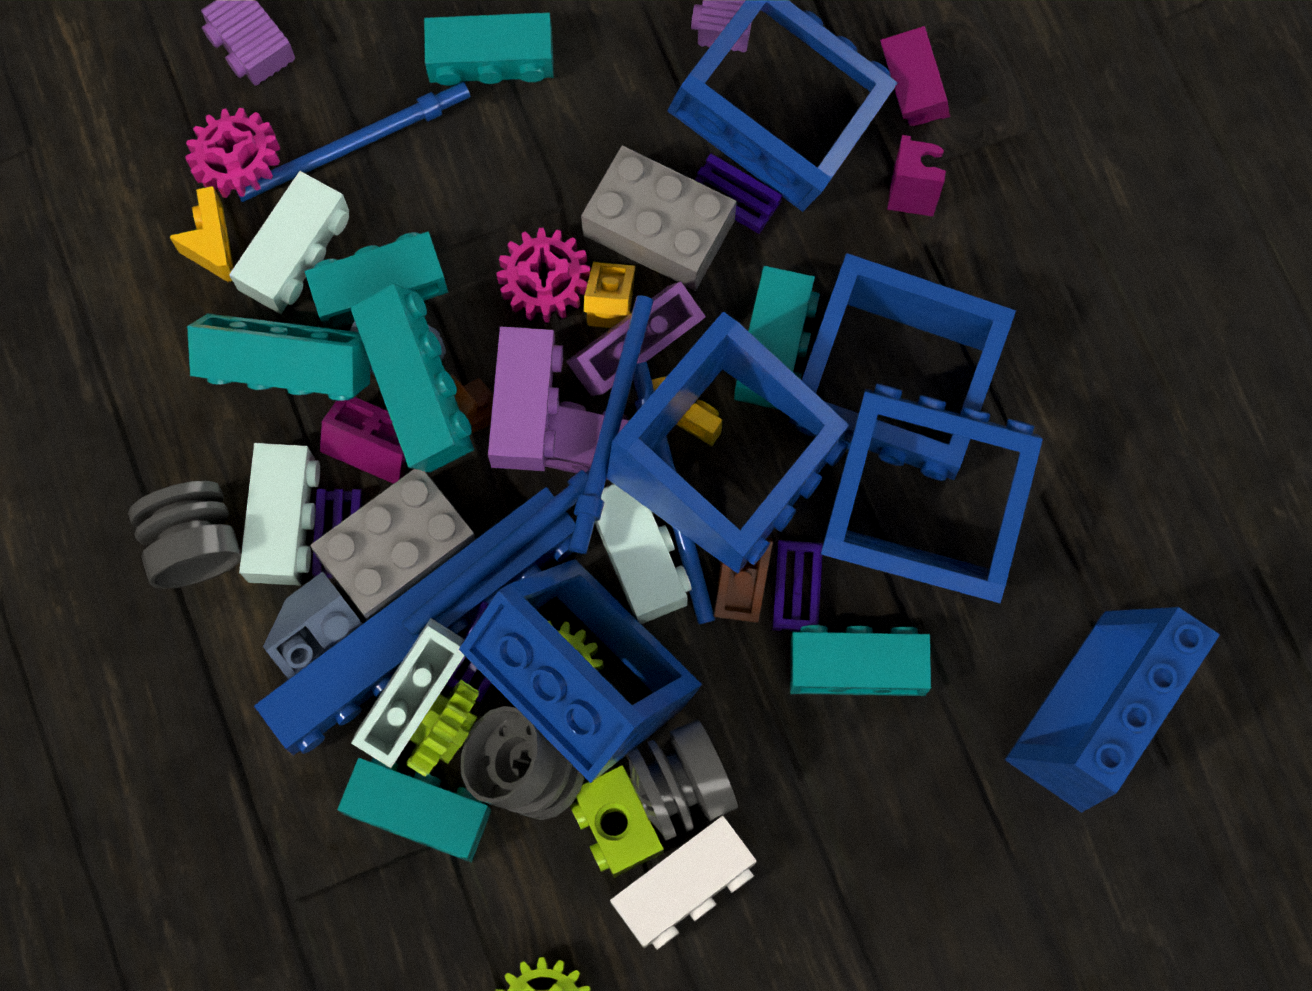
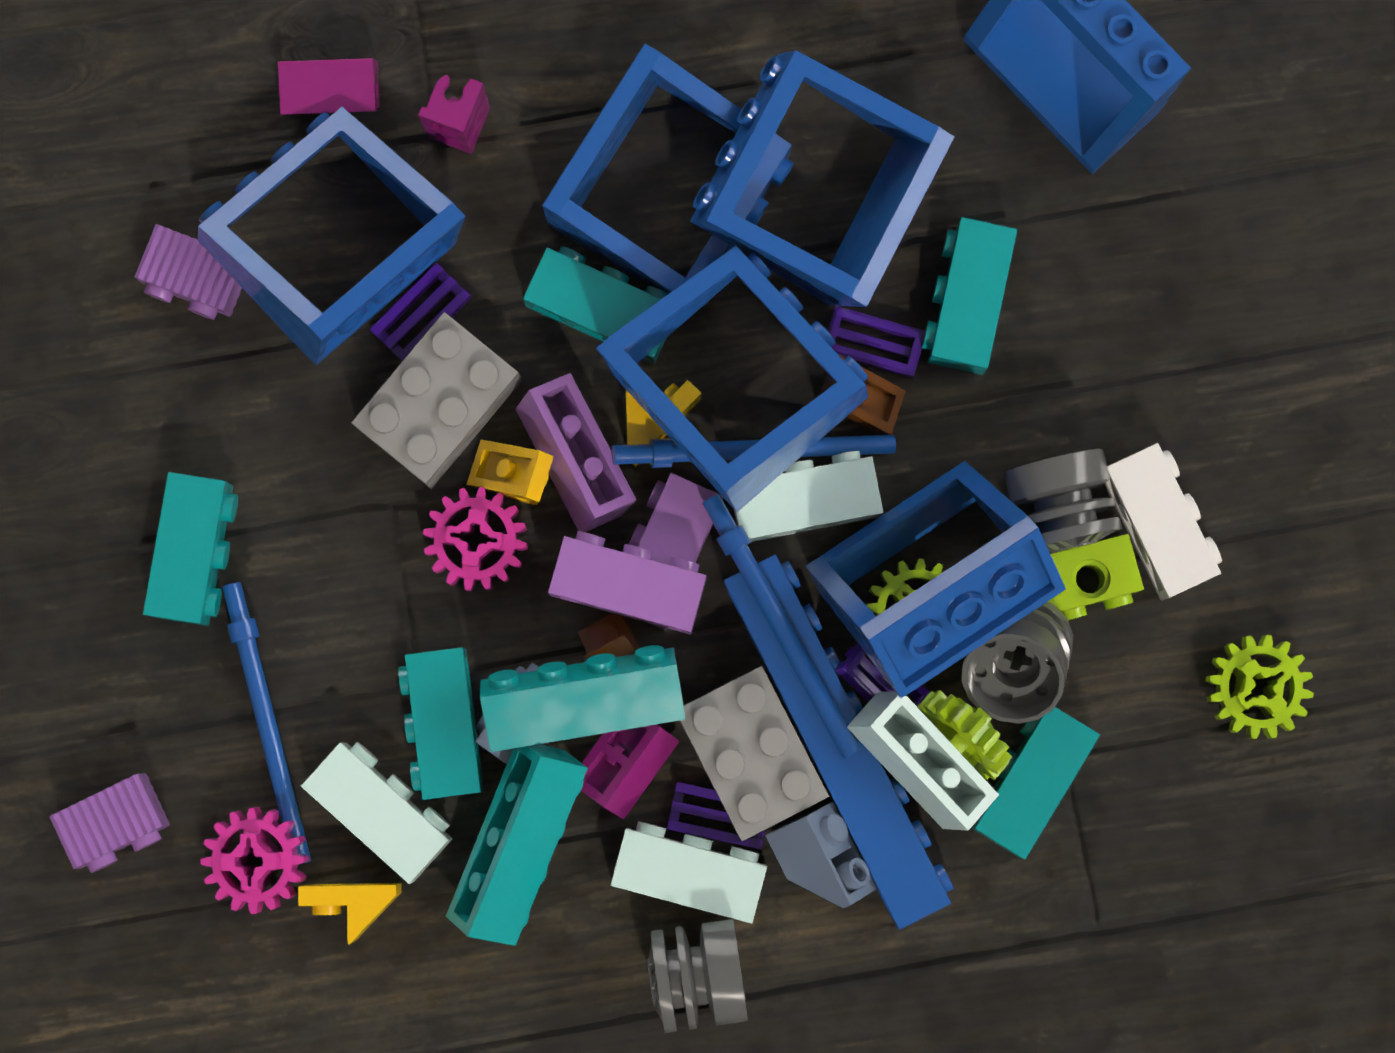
camera: 80 degrees left, 10 degrees up
blue bar [569,295,654,554] -> none

